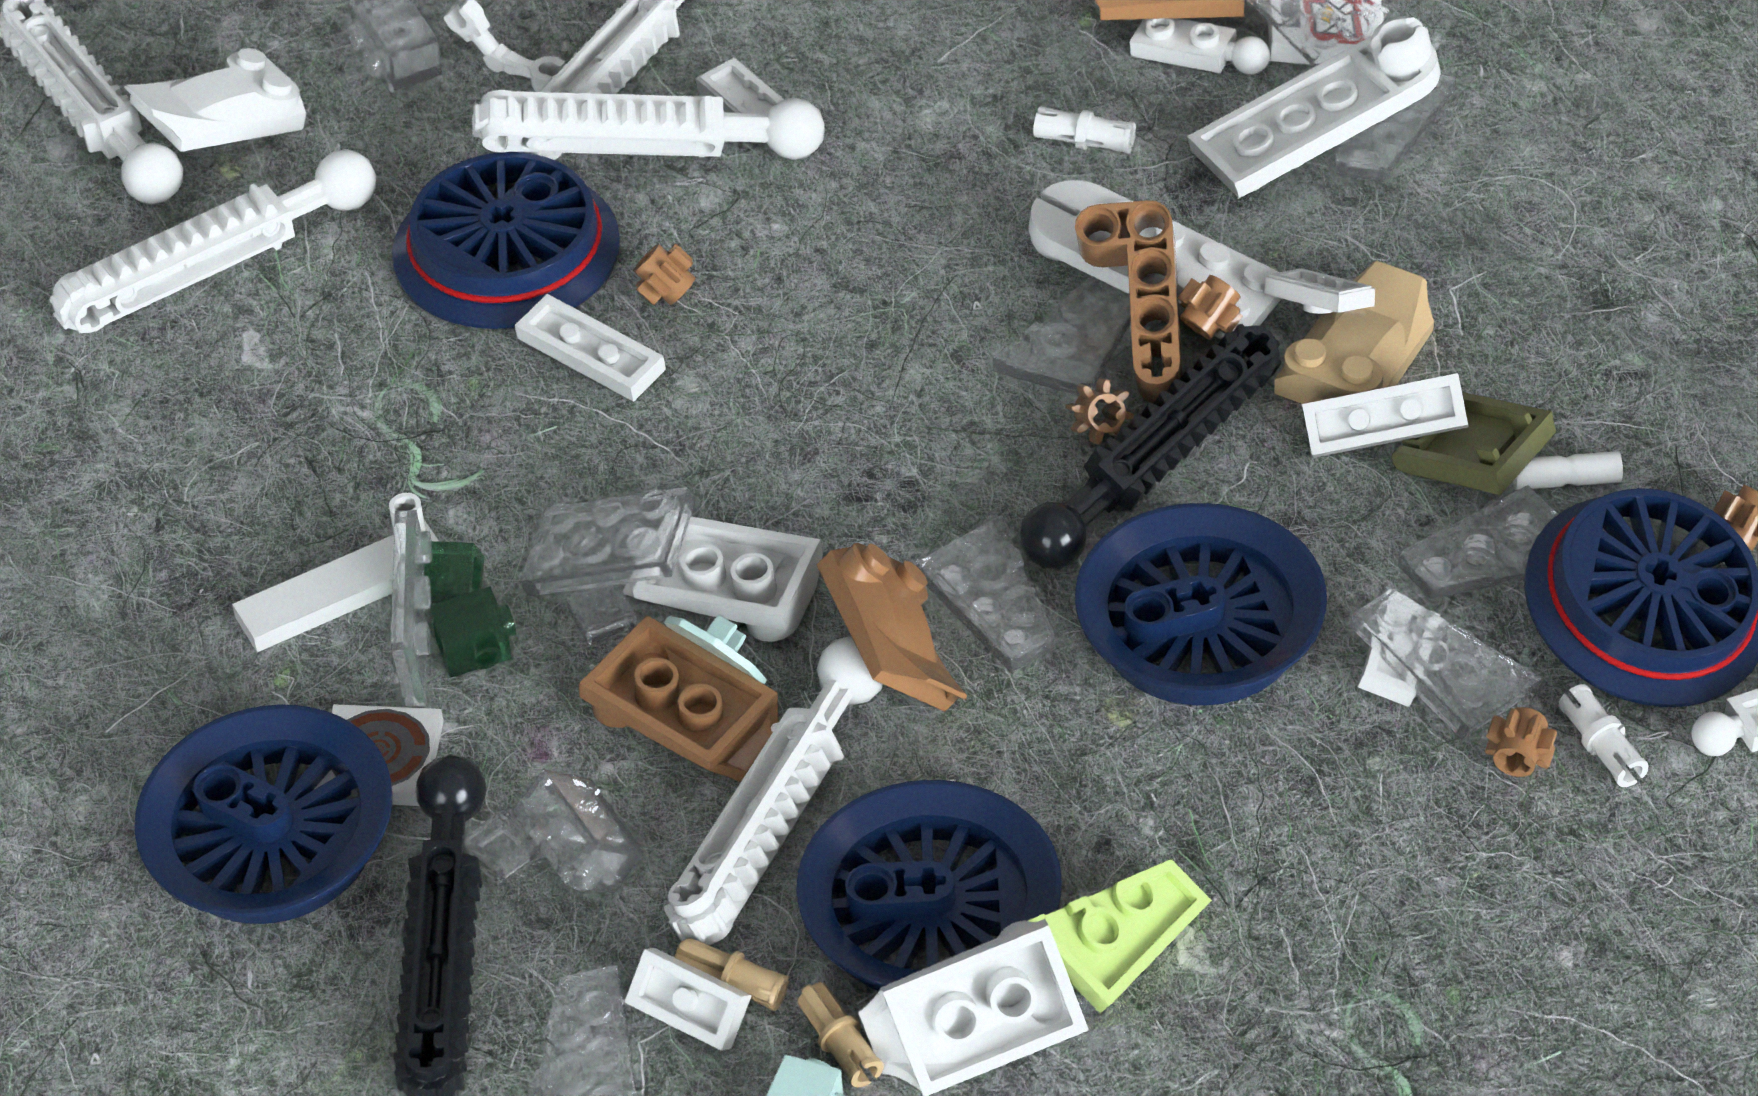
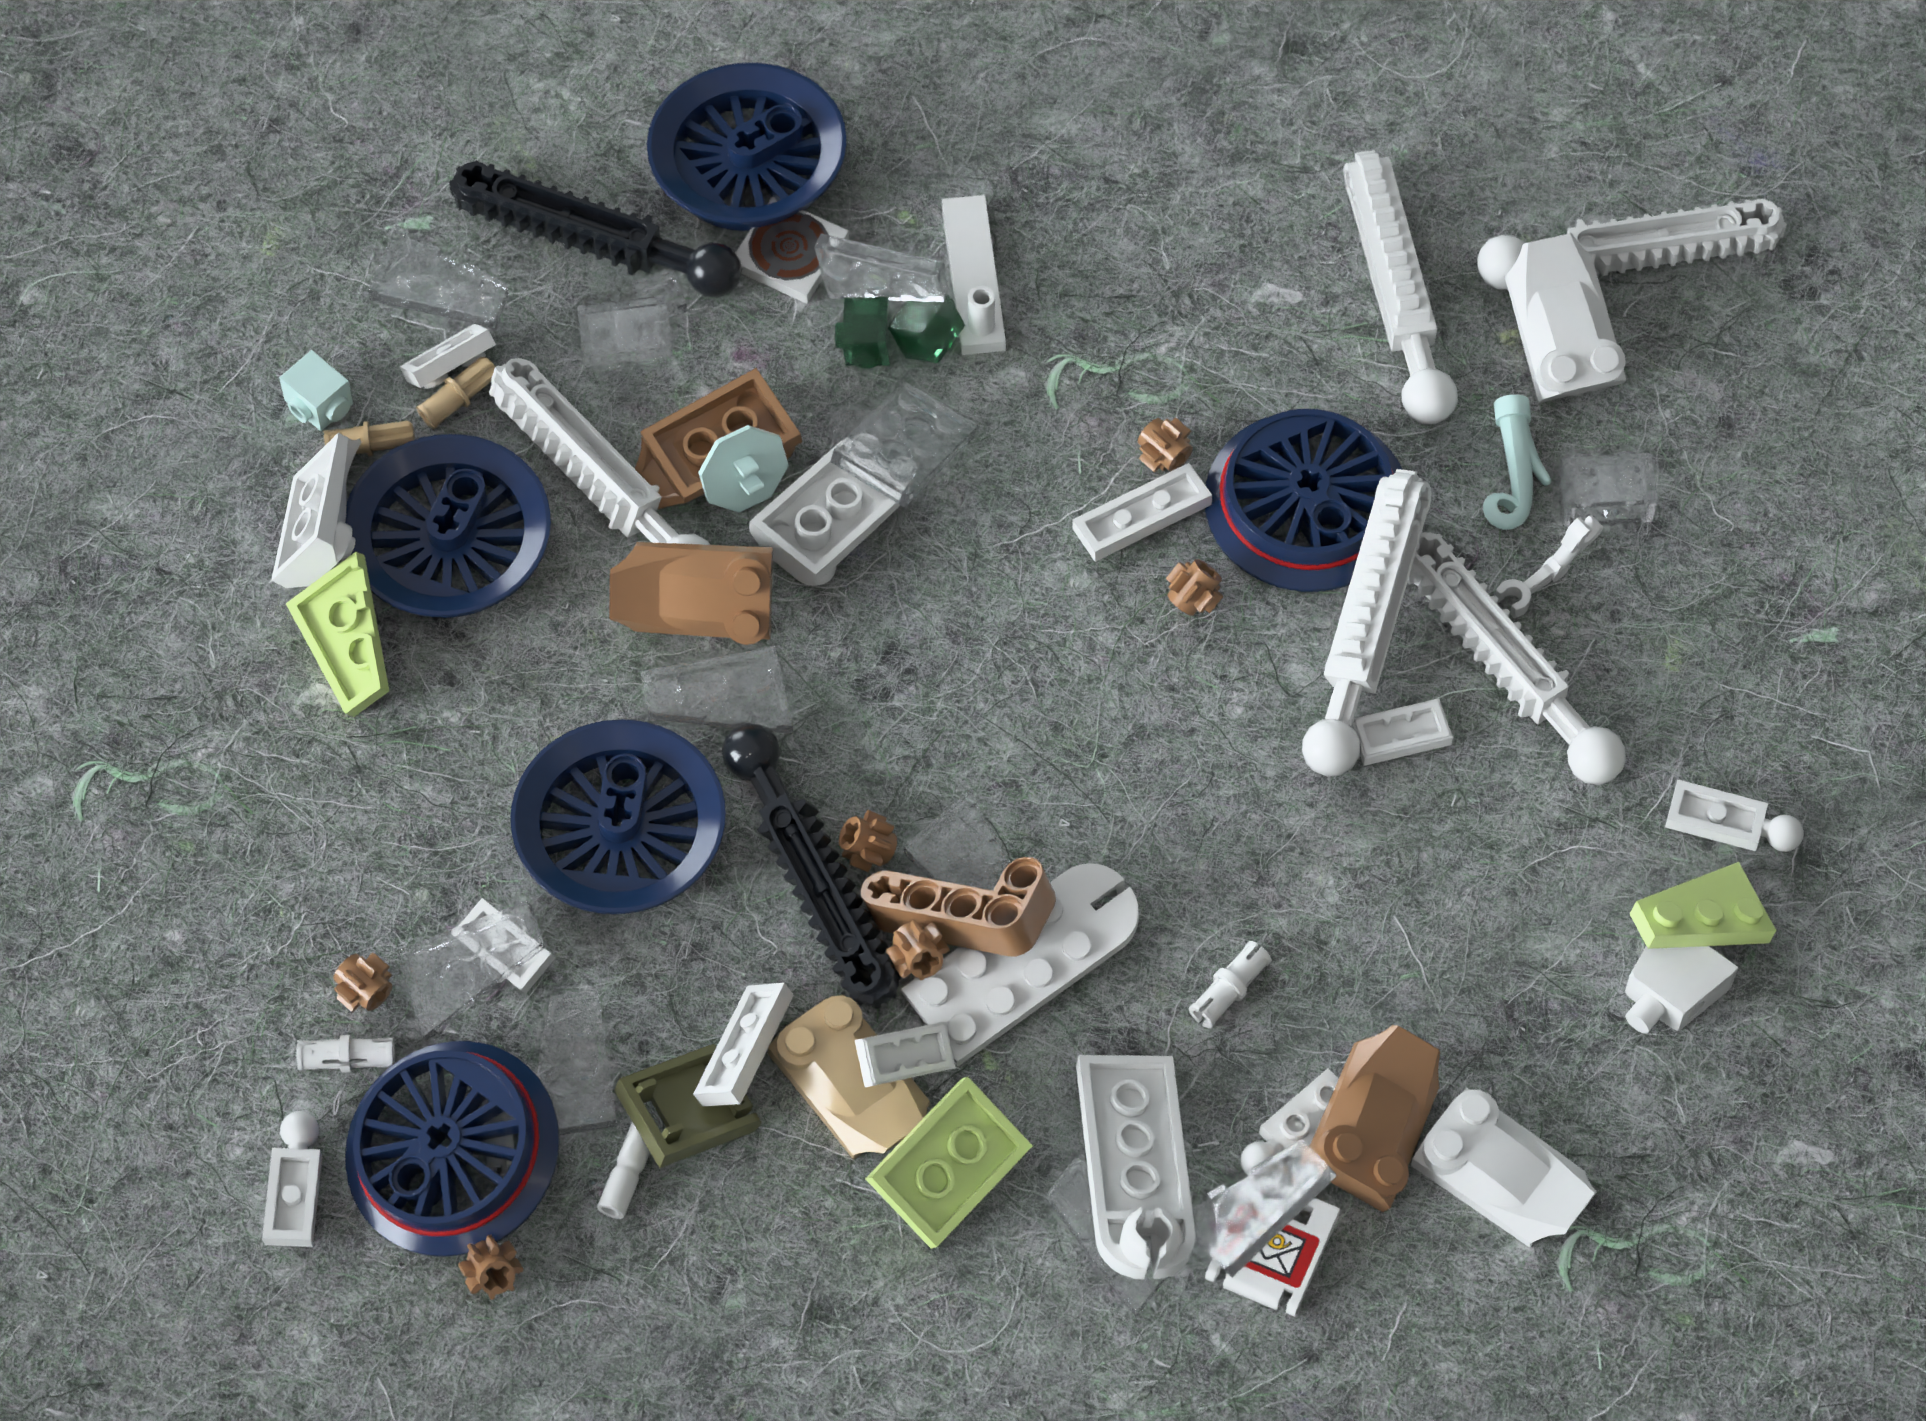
camera: 110 degrees right, 15 degrees up
none -> yellowish green plate [865,1077,1033,1248]
none -> medium nougat gear [1137,418,1193,473]
none -> light aqua plant [1483,394,1551,530]

